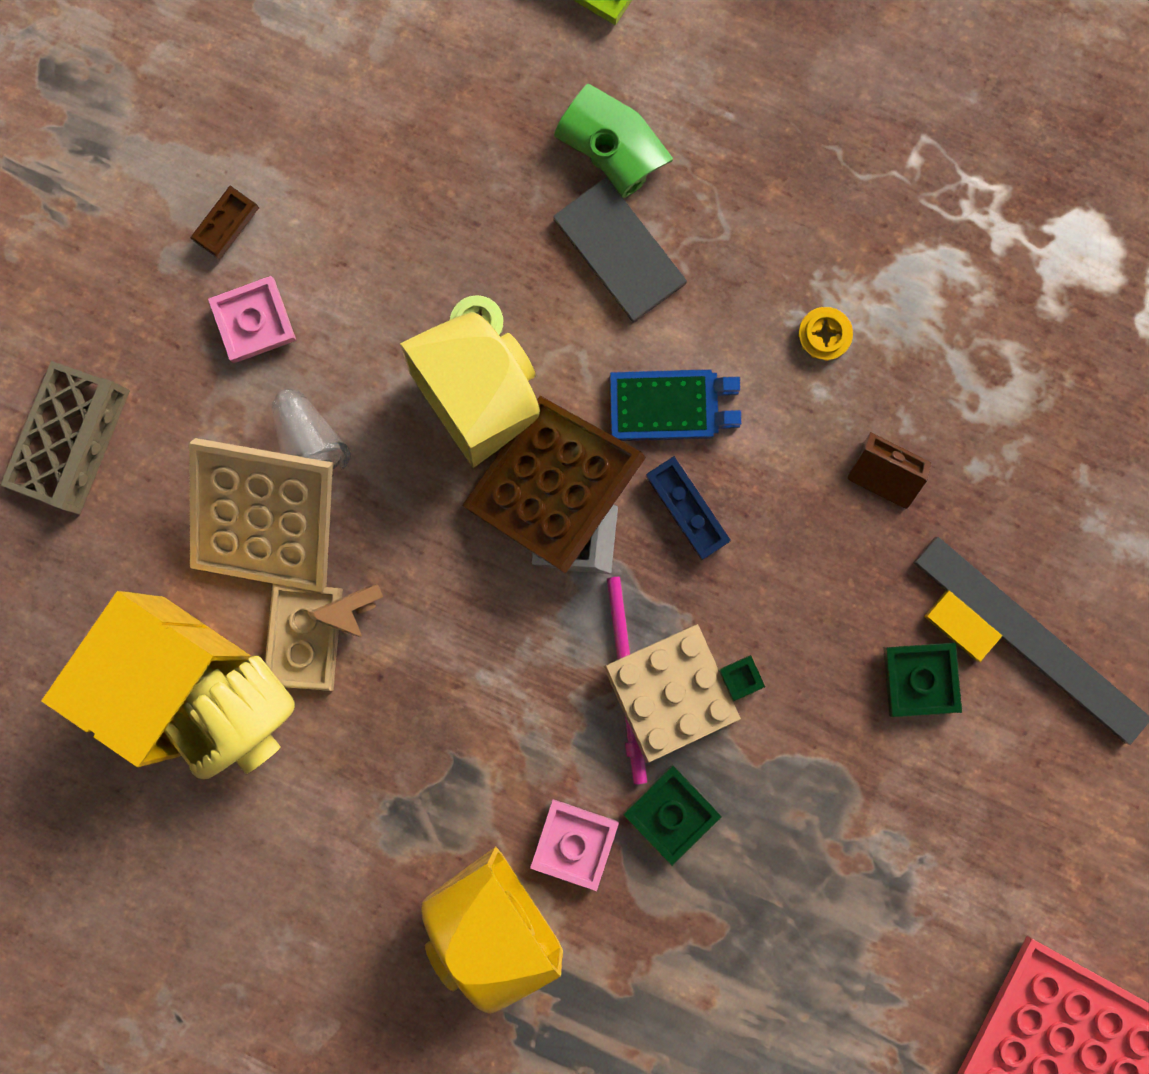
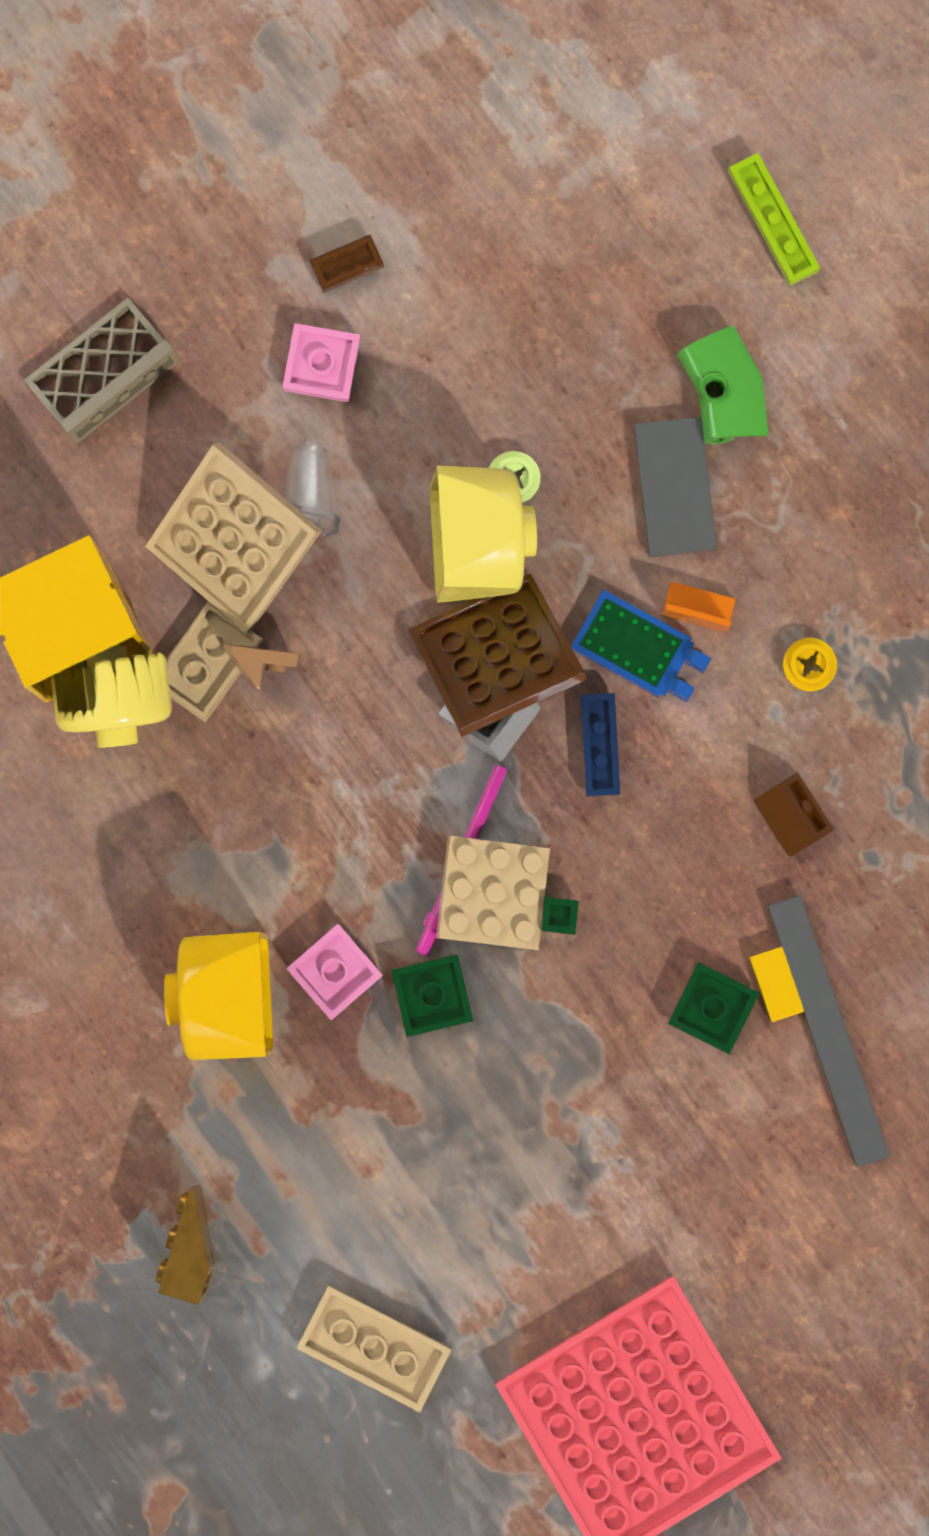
camera: 20 degrees right, 0 degrees up
none -> orange panel [661,581,736,633]

